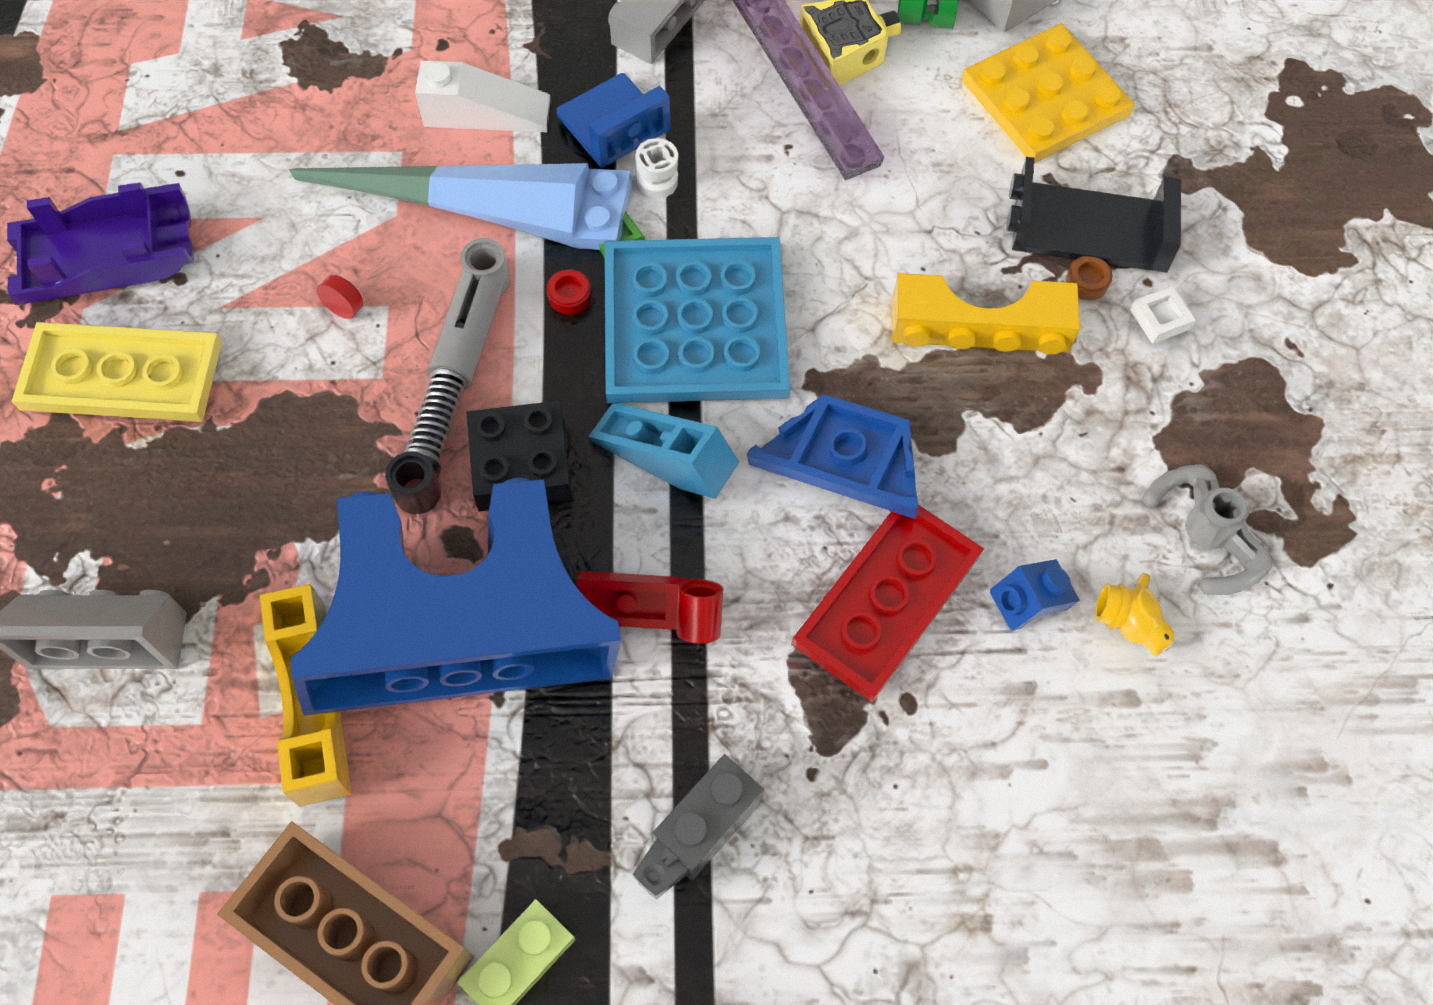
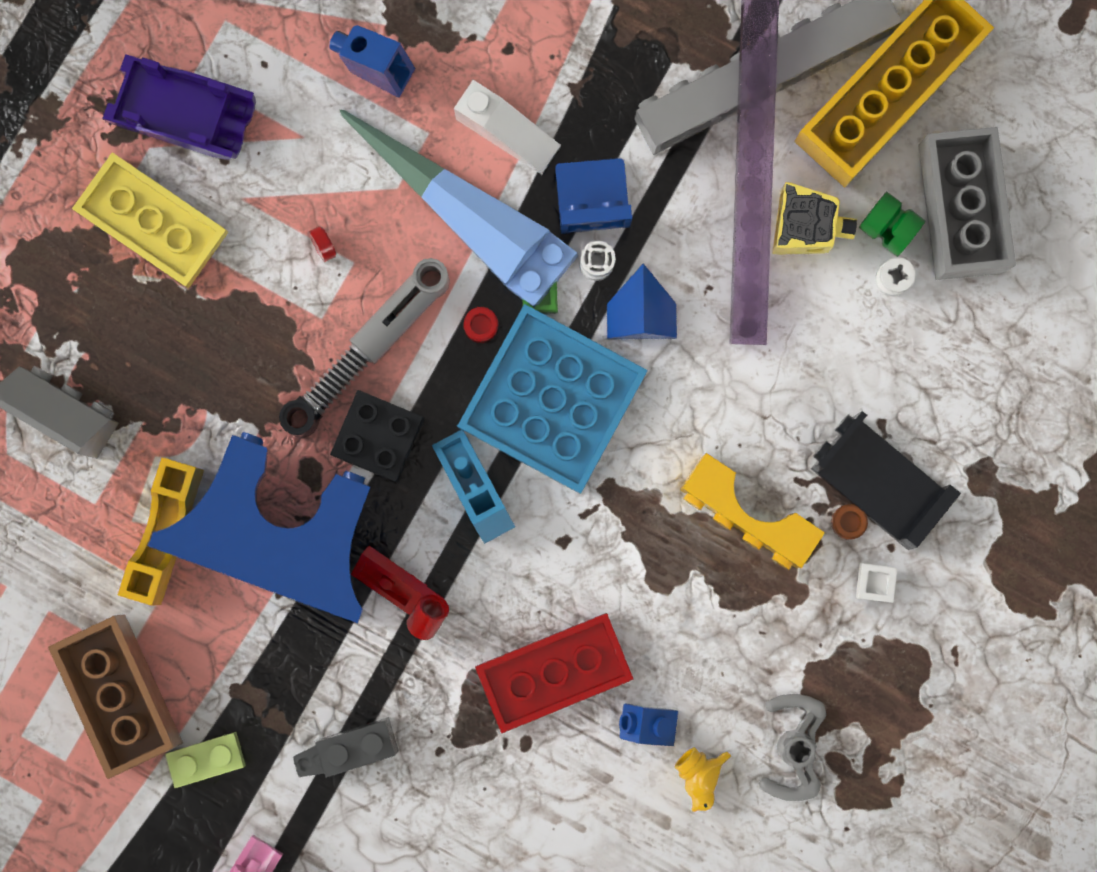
camera: 30 degrees right, 20 degrees up
blue wing [747,394,919,519] -> none
yellow plate [961,23,1135,163] -> none
none -> blue torso [329,25,416,98]
none -> blue slope [607,263,677,339]
none -> white wheel [875,257,916,296]

